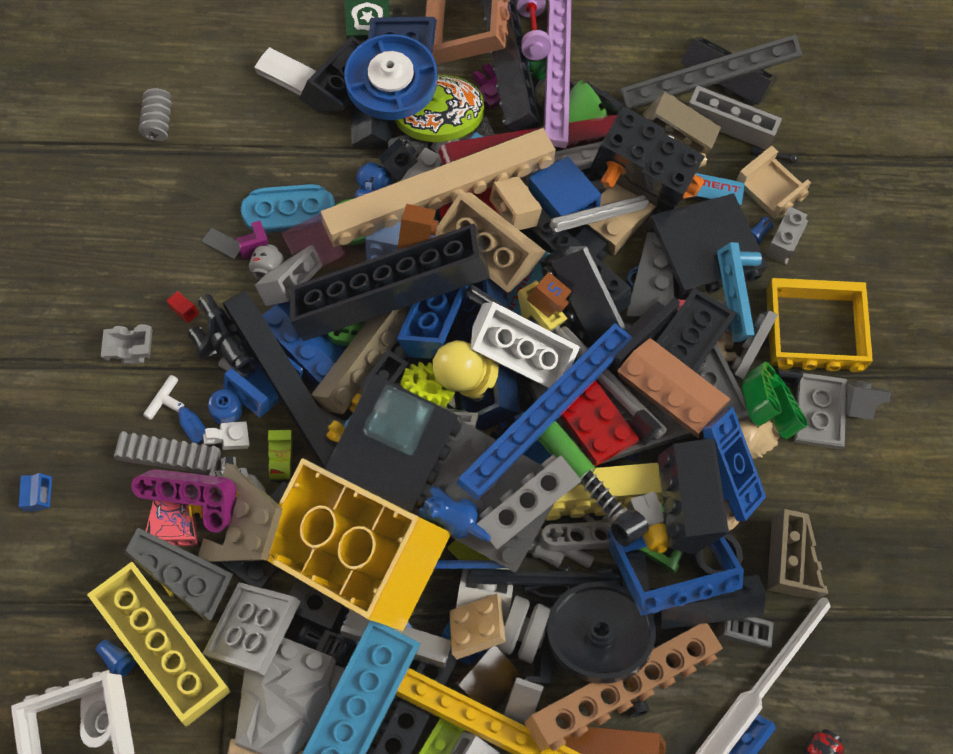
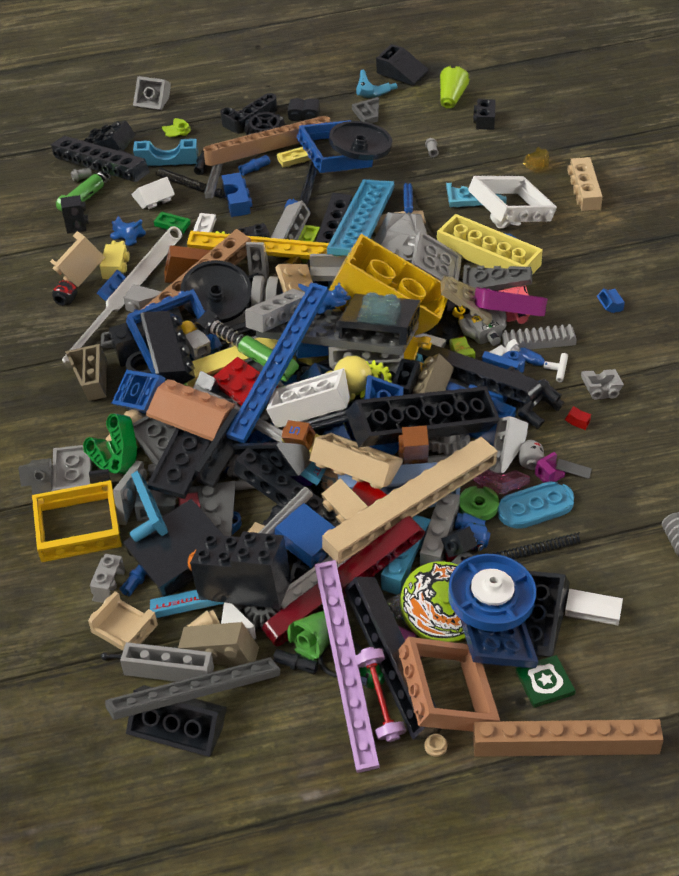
camera: 175 degrees right, 20 degrees down
none -> light grey slope [123,284,161,312]
none -> black piece [489,532,581,560]

